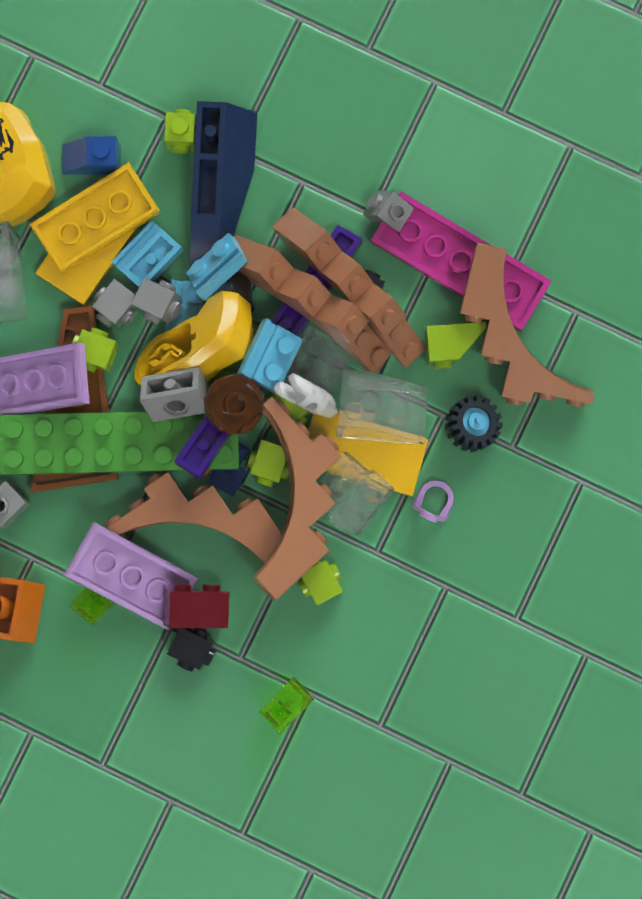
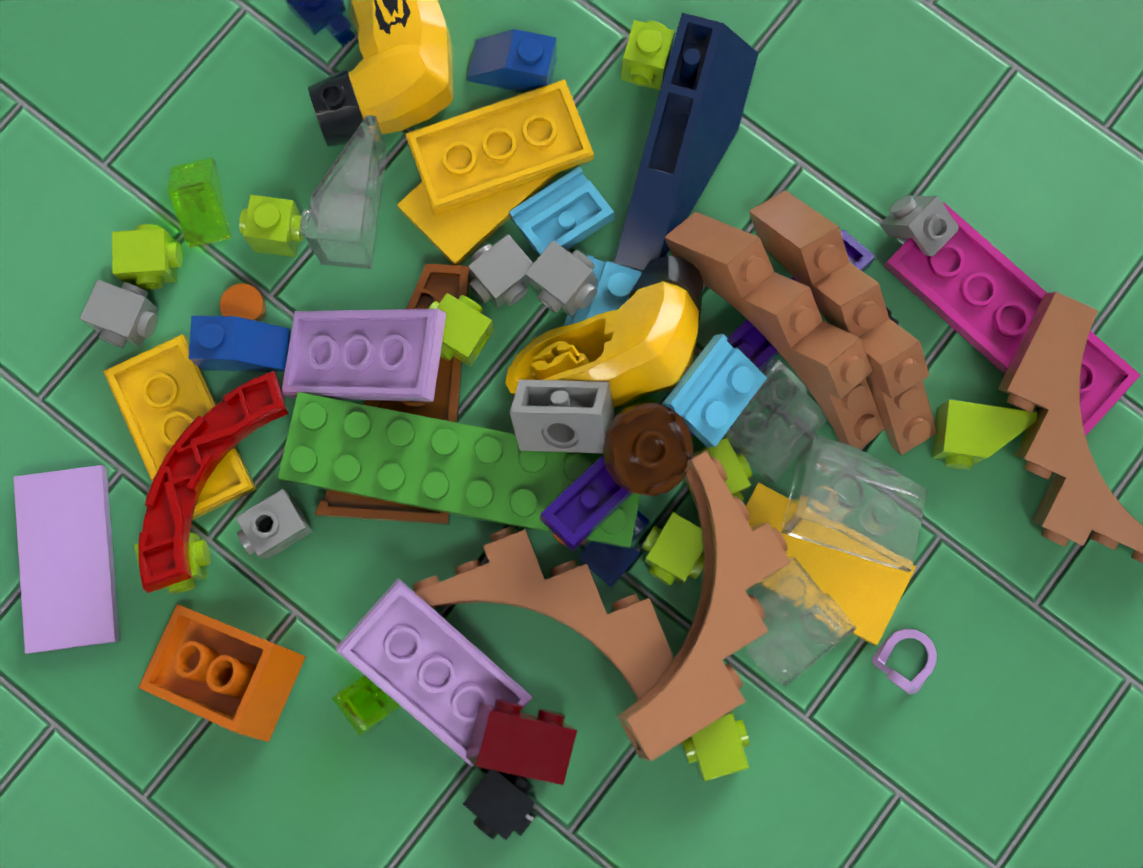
camera: 10 degrees right, 5 degrees down
medium azure plate [186,233,248,301] -> none
white hinge [274,373,338,418] -> none
black wheel [445,395,503,452] -> none

